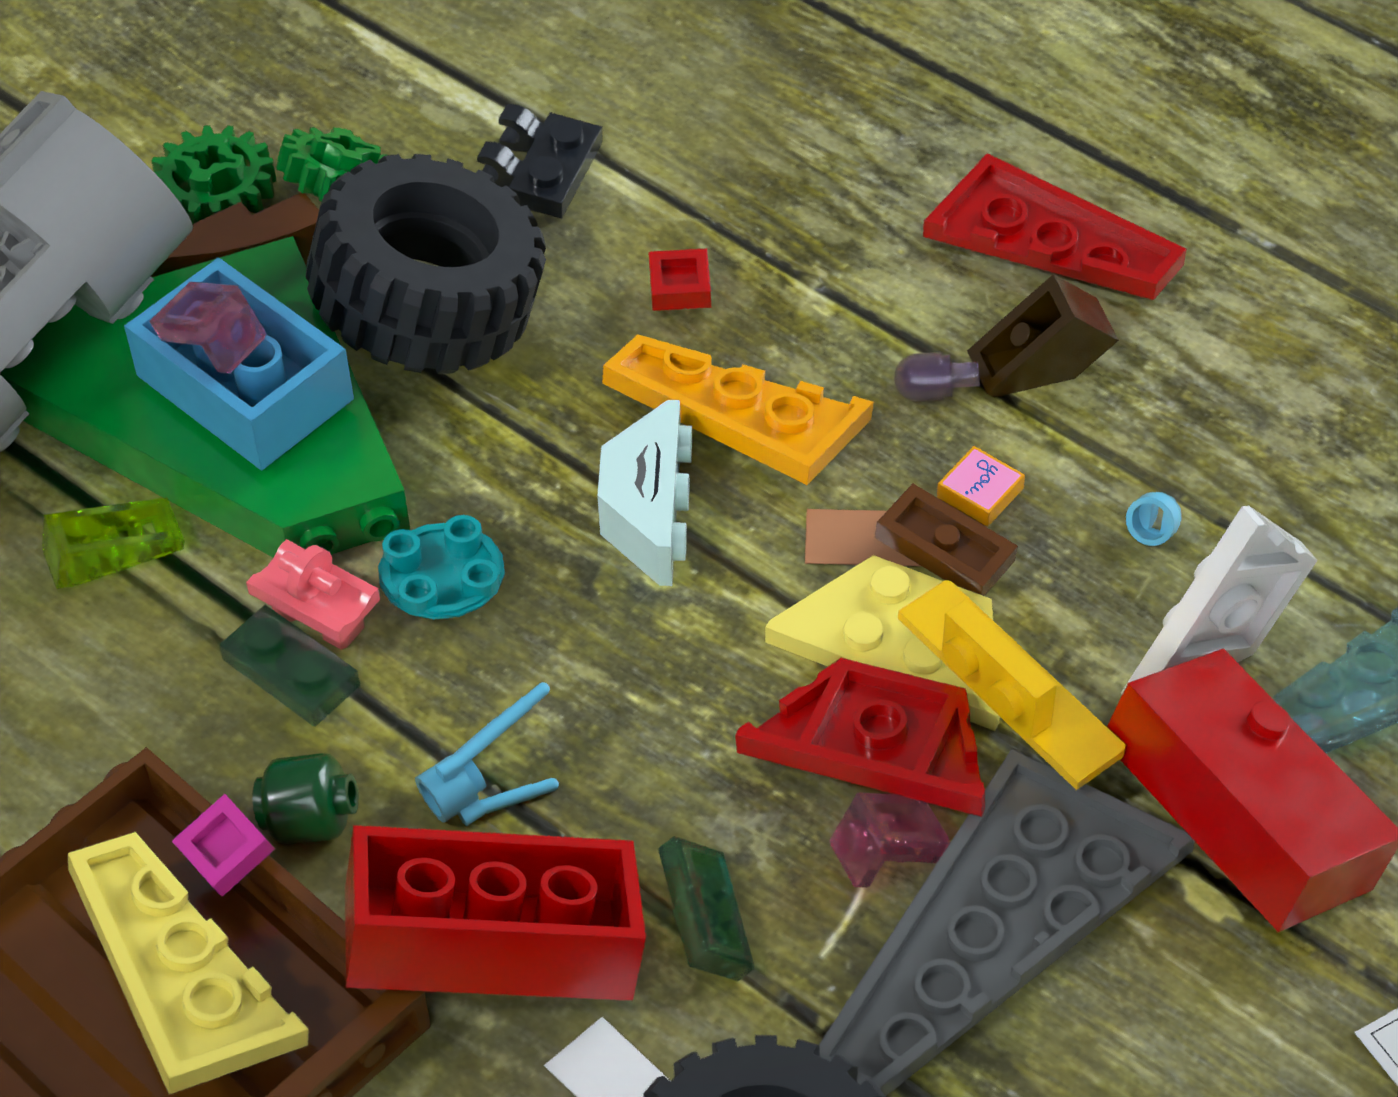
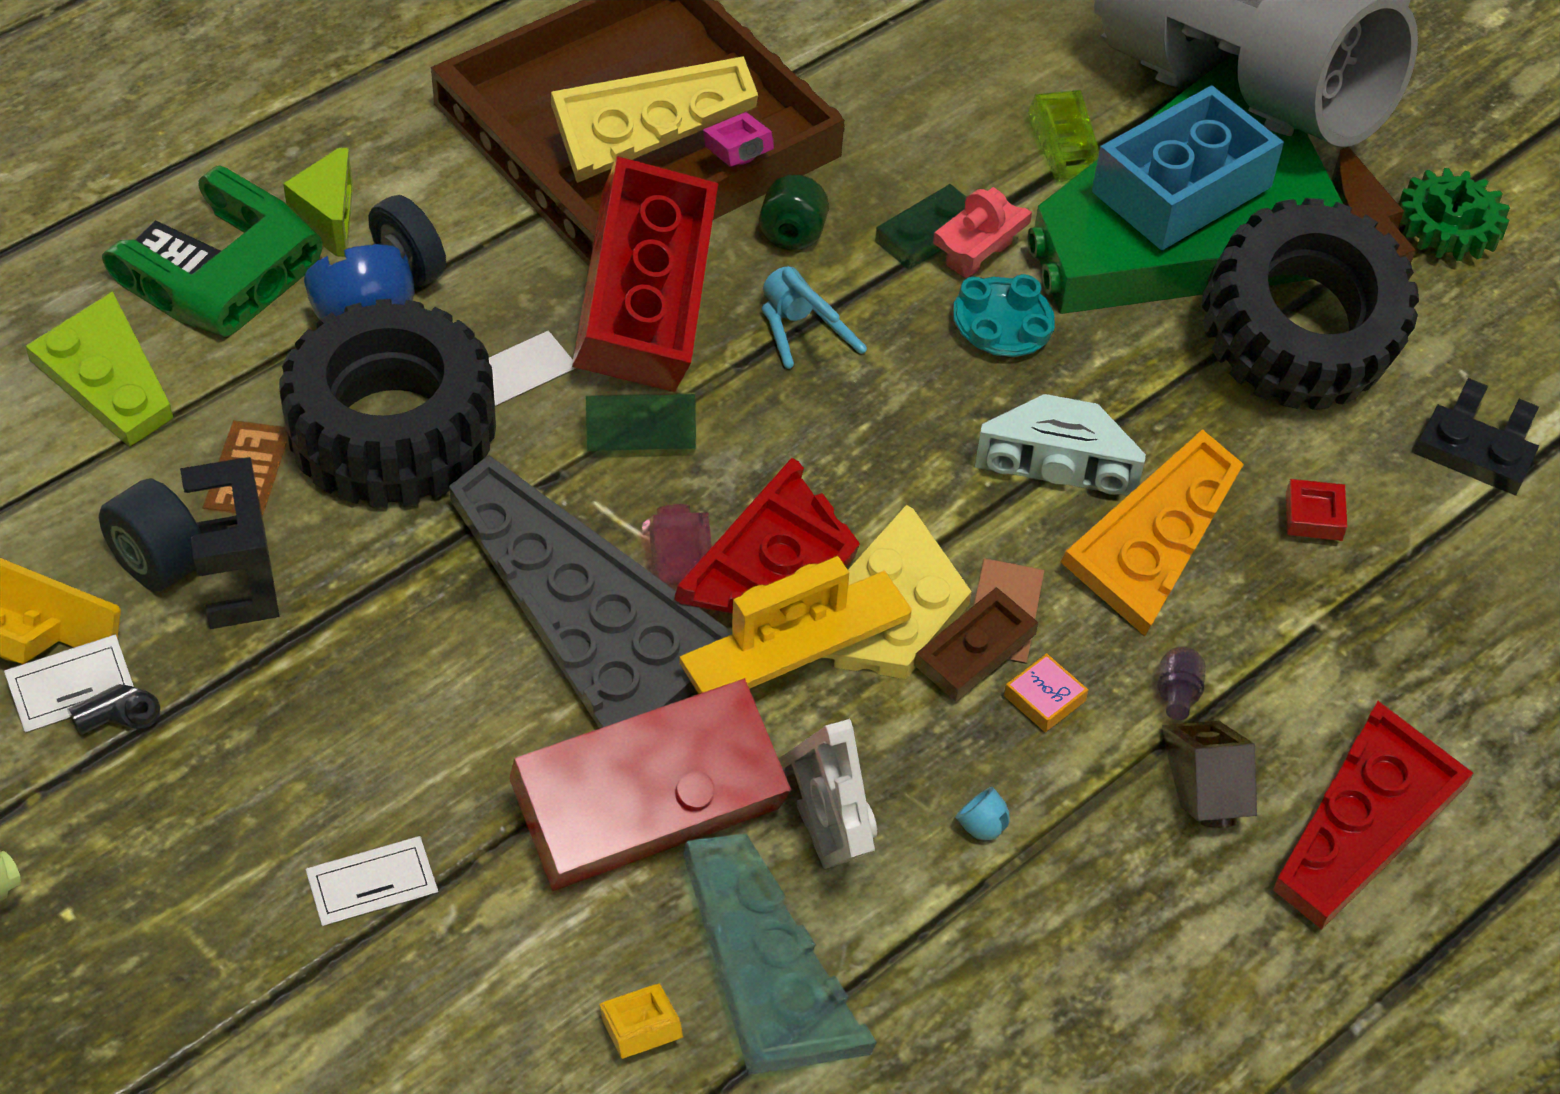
camera: 95 degrees right, 0 degrees up
clear pink bracket [149,281,266,374] -> none
green gear [276,127,387,202] -> none

